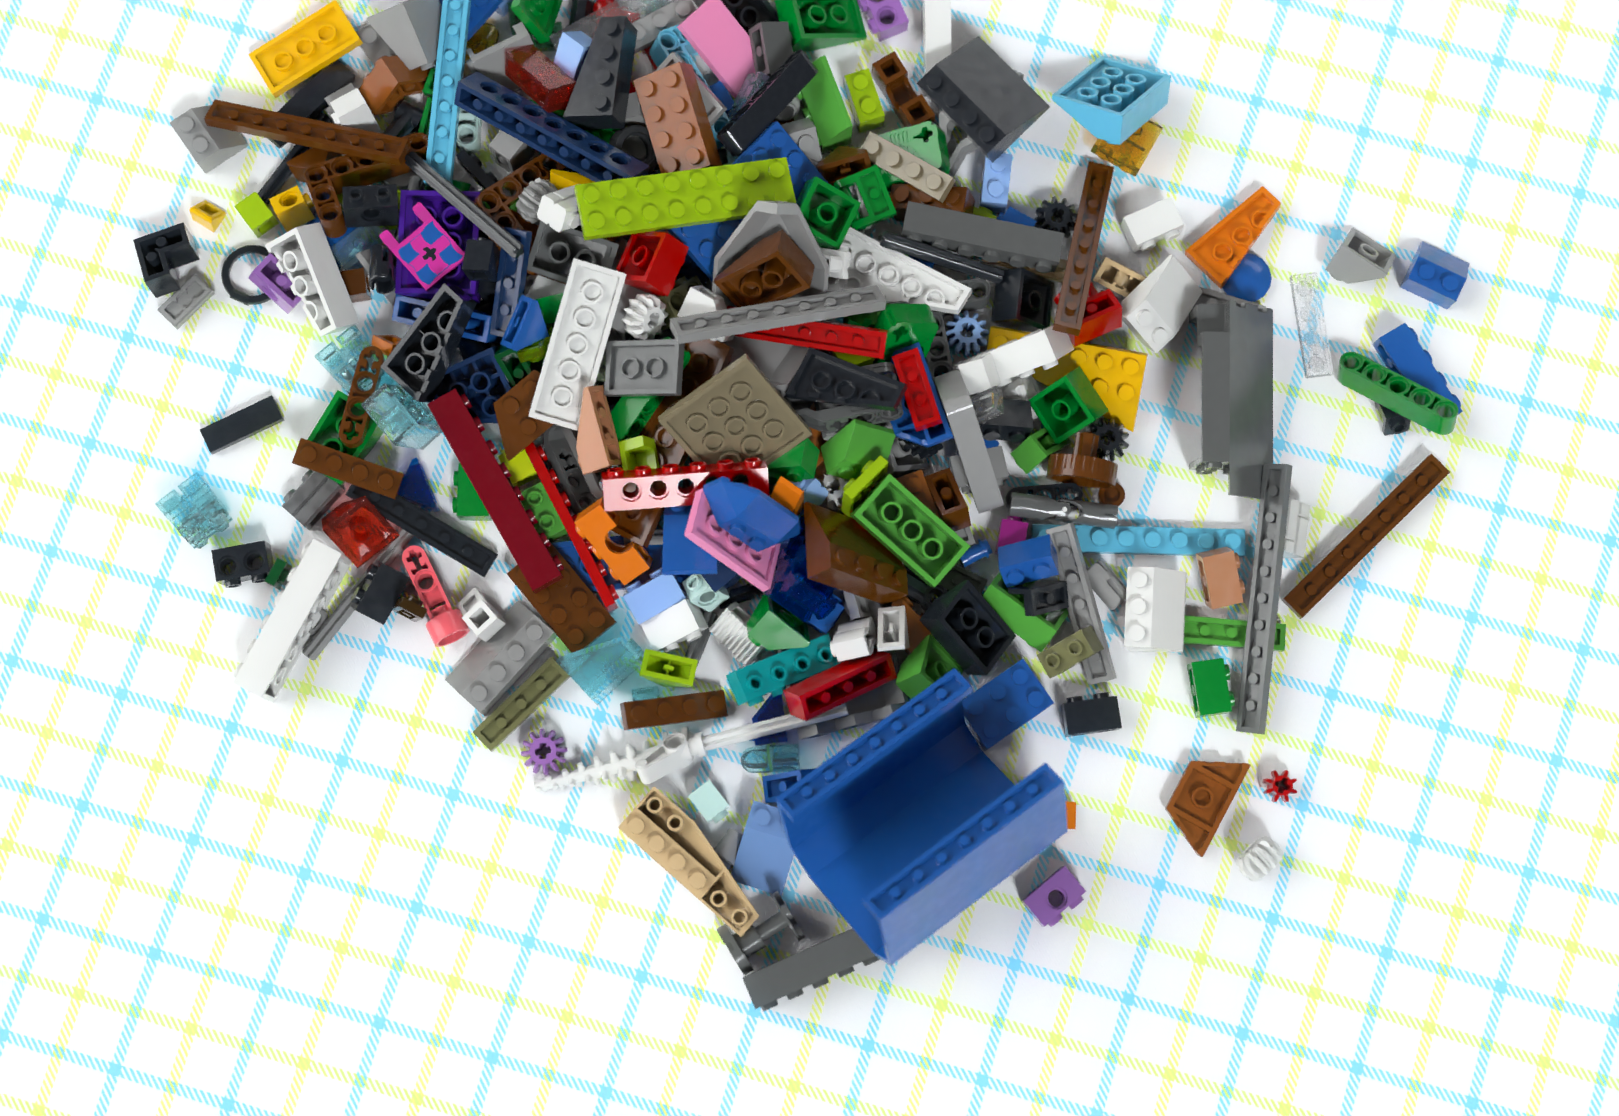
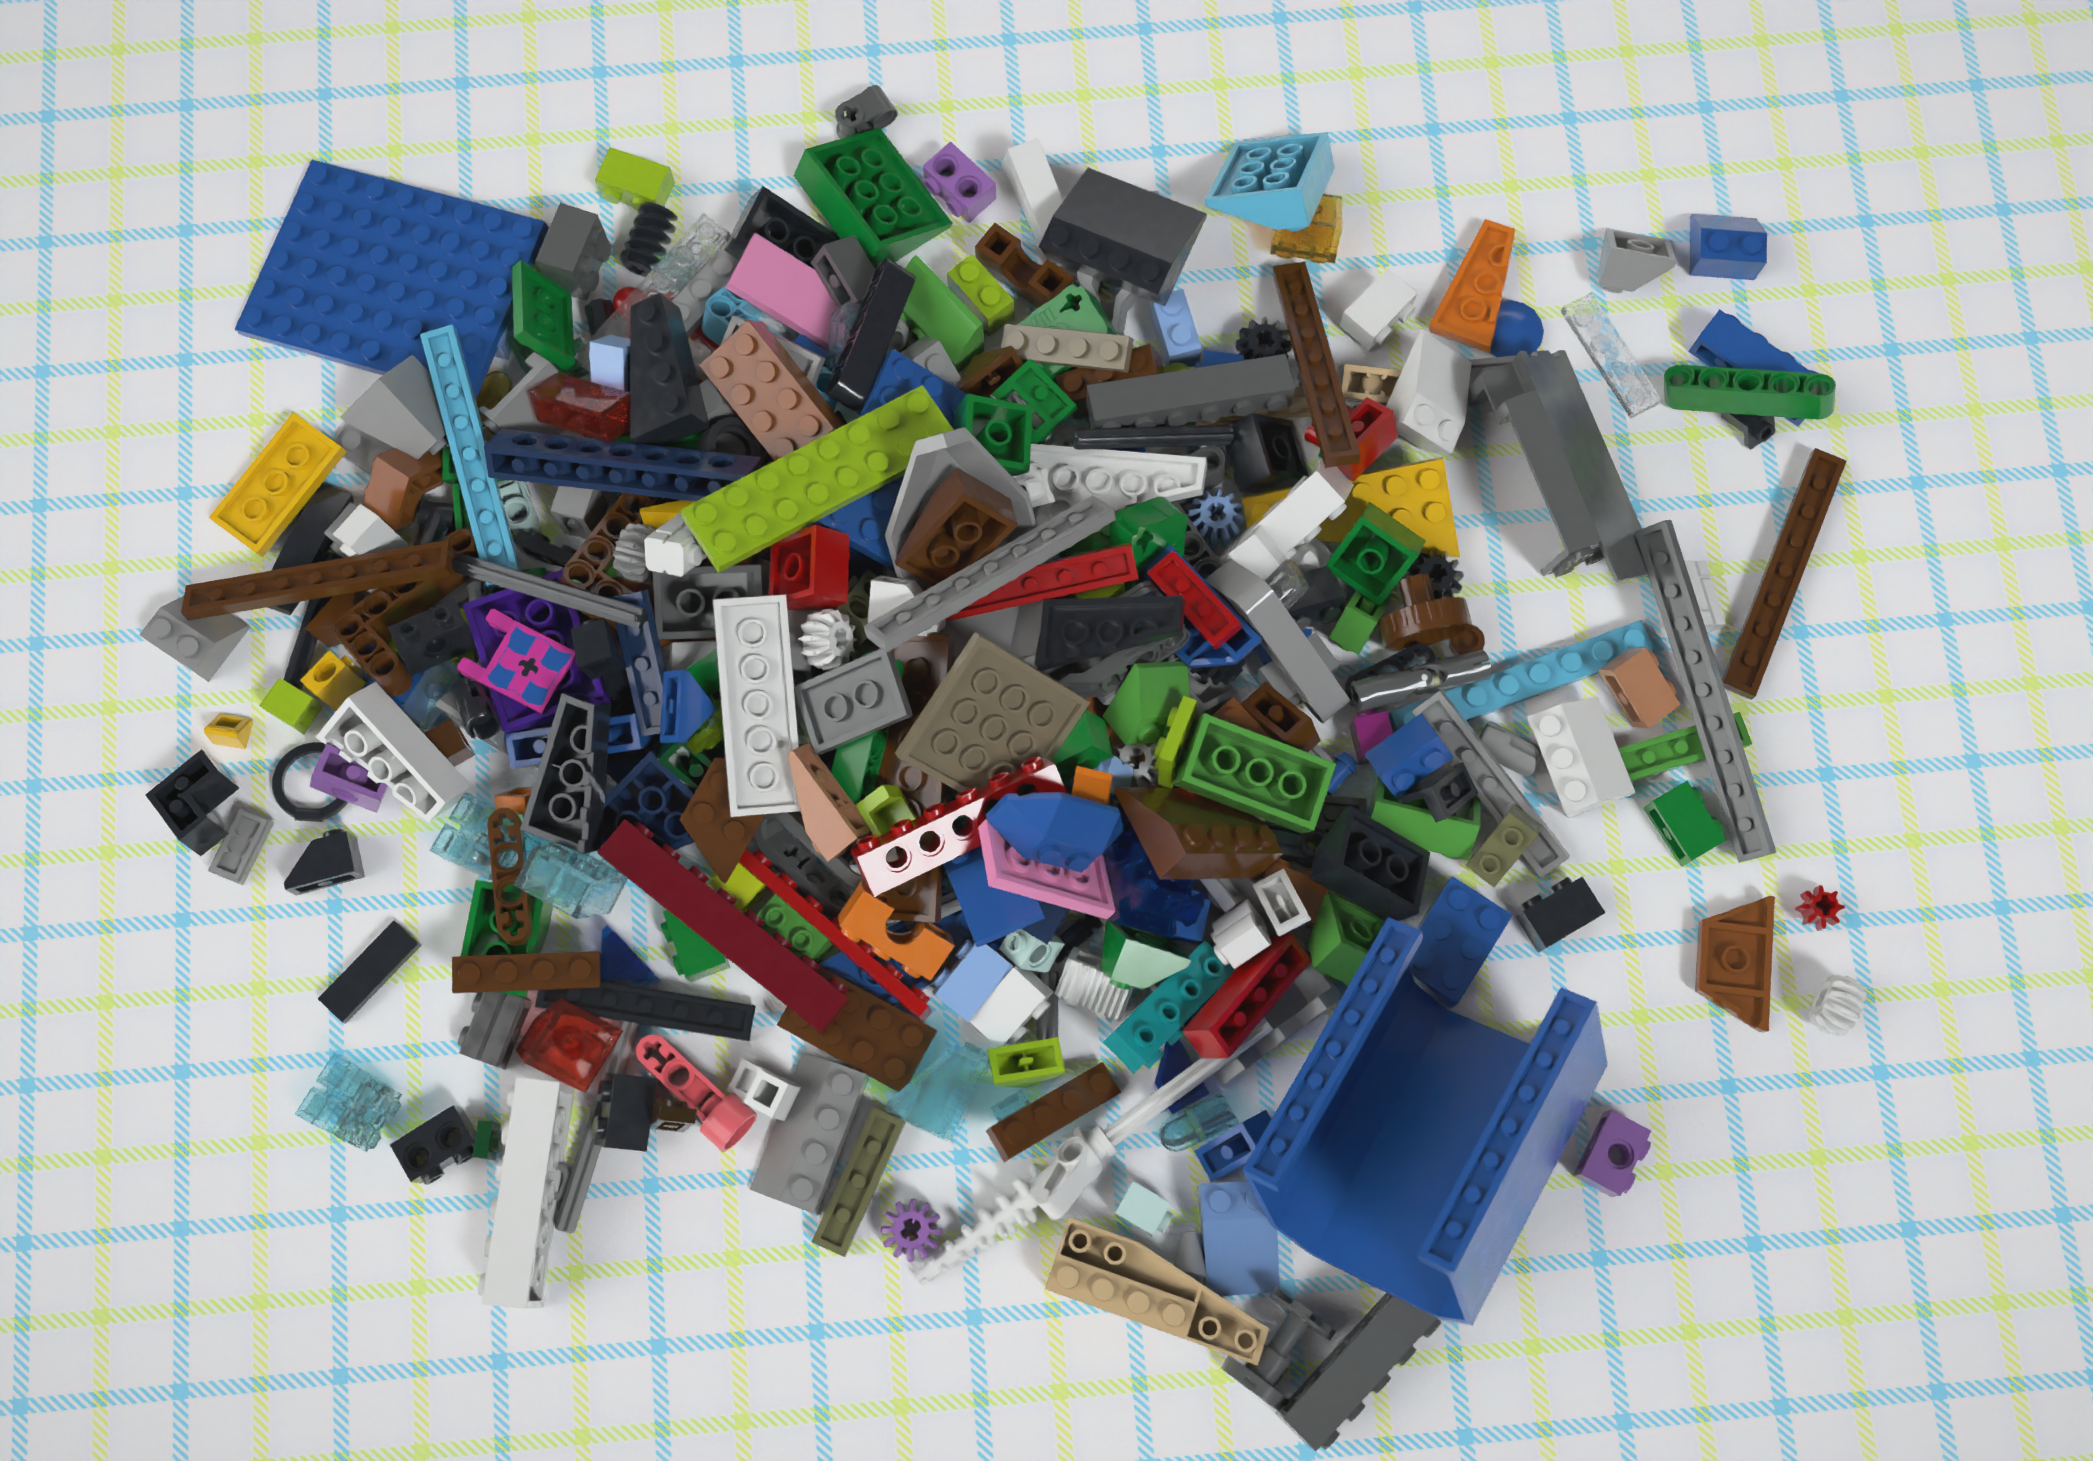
camera: 20 degrees left, 5 degrees down
none -> black slope [284,829,365,896]

